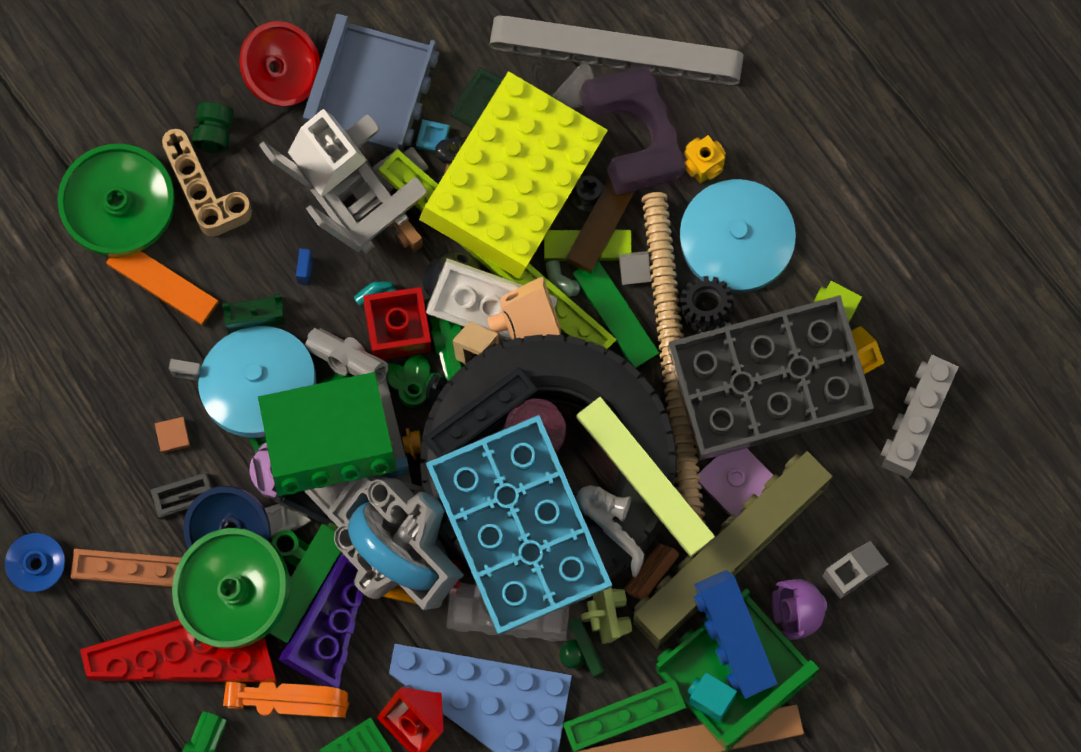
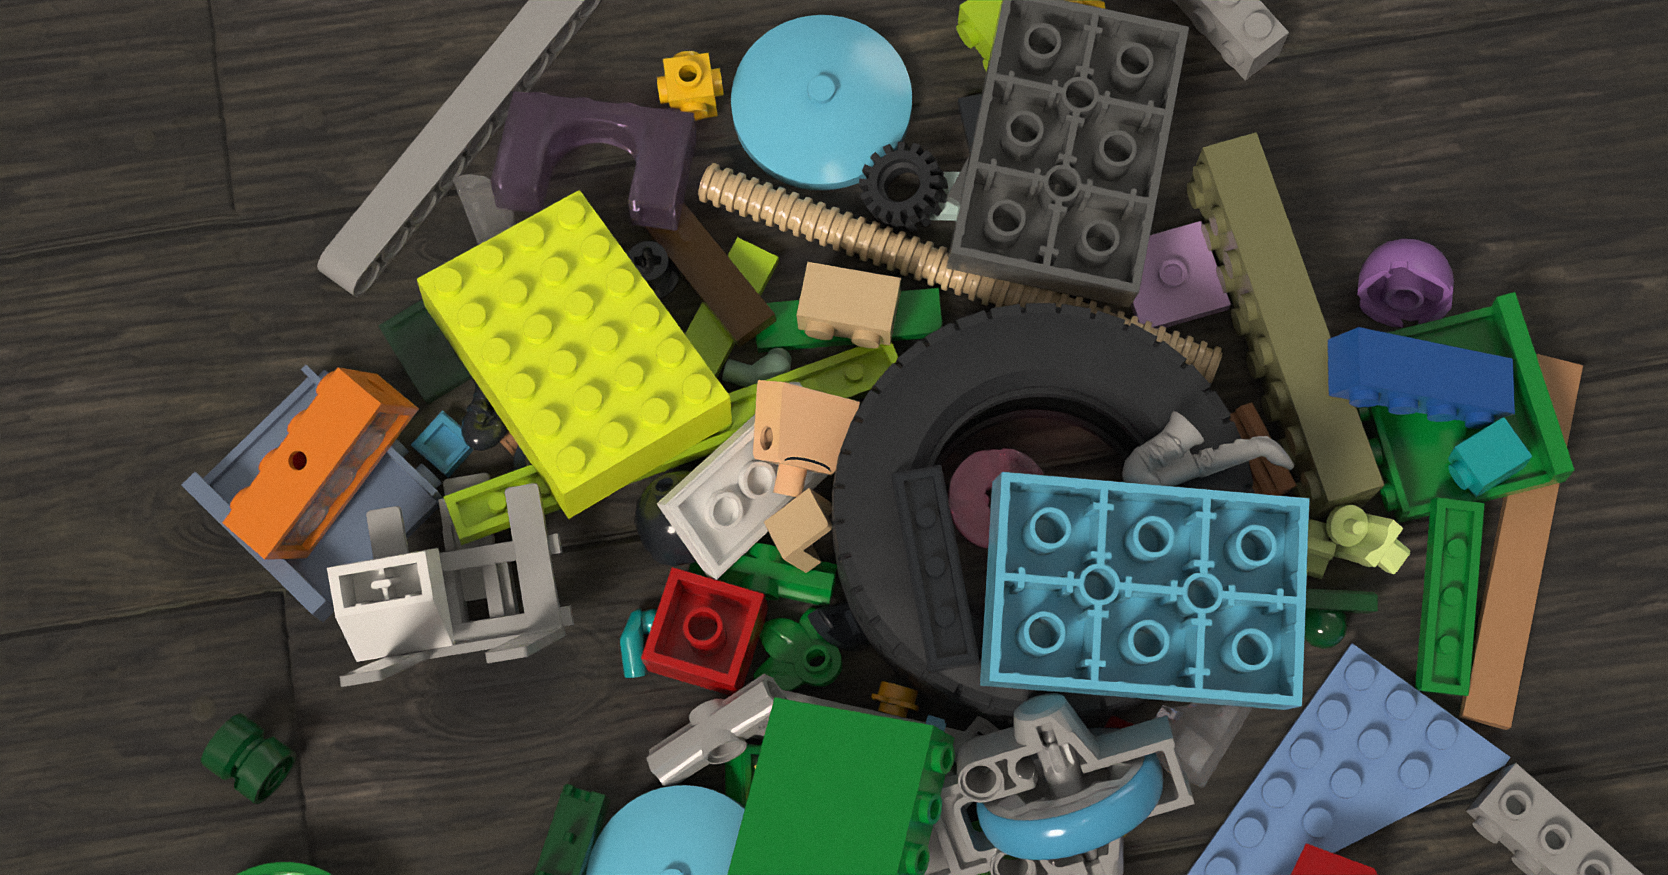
camera: 60 degrees left, 0 degrees up
tan beam [162,129,252,237] -> none
red dish [239,21,320,107] -> none
blue tile [296,248,313,285] -> none
medium nougat plate [388,220,423,253] -> none
yellowish green tile [576,397,715,557] -> none
light grey tile [619,251,651,285] -> none
light grey slope [823,541,888,600] -> none
none -> orange brick [222,367,419,560]
none -> tan brick [797,262,901,348]
none -> yellowish green hips [1326,504,1410,574]

